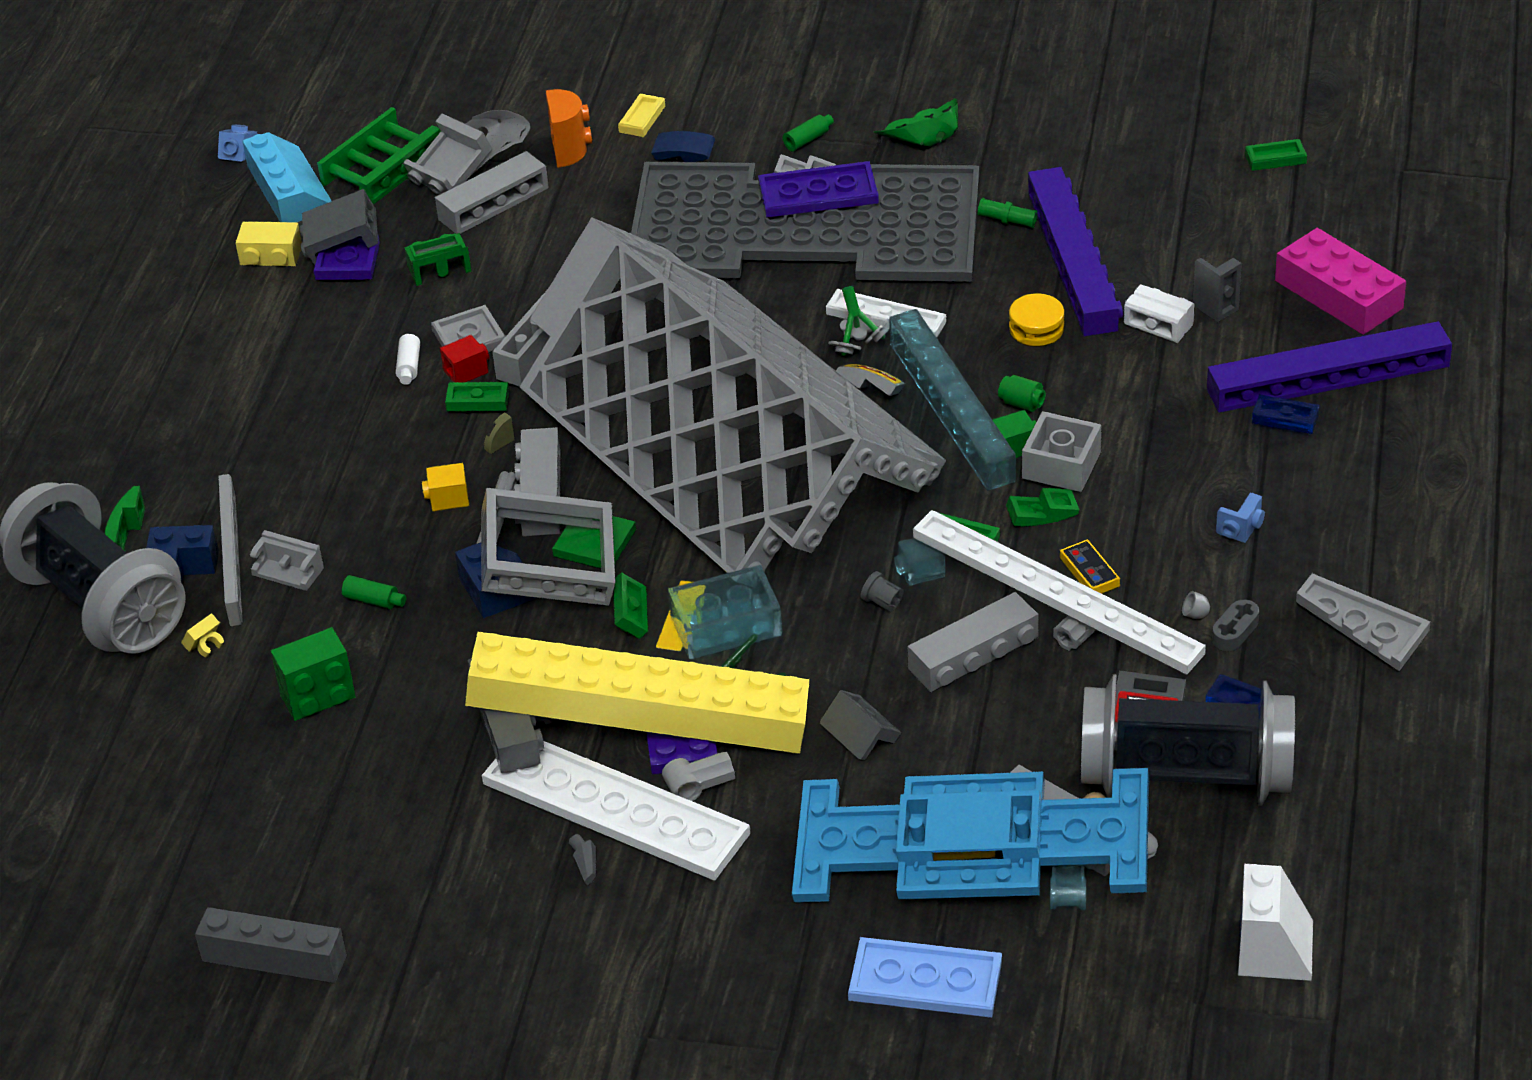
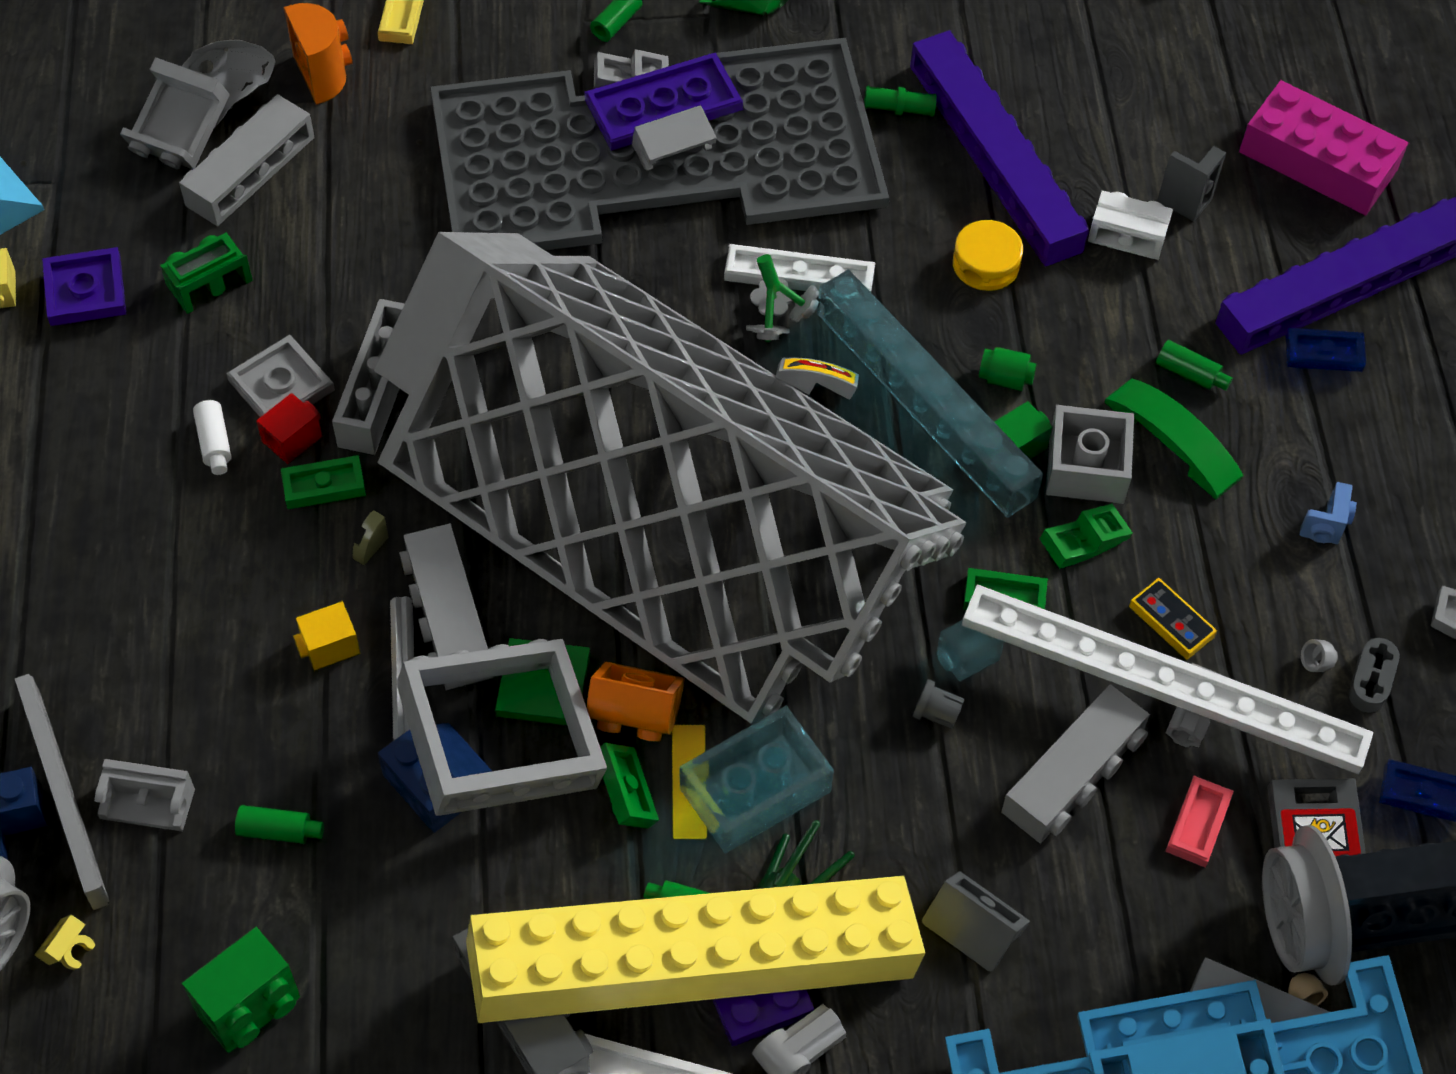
camera: 20 degrees left, 15 degrees up
dark grey panel [300,189,378,265] -> none
green fence [317,107,441,205] -> none
dark blue slope [651,131,715,162] -> none
none -> orange brick [587,662,685,741]
none -> light grey hinge [632,105,717,171]
none -> green slope [1104,378,1243,500]
none -> green cylinder [1156,339,1233,391]
none -> coral tile [1165,776,1234,868]

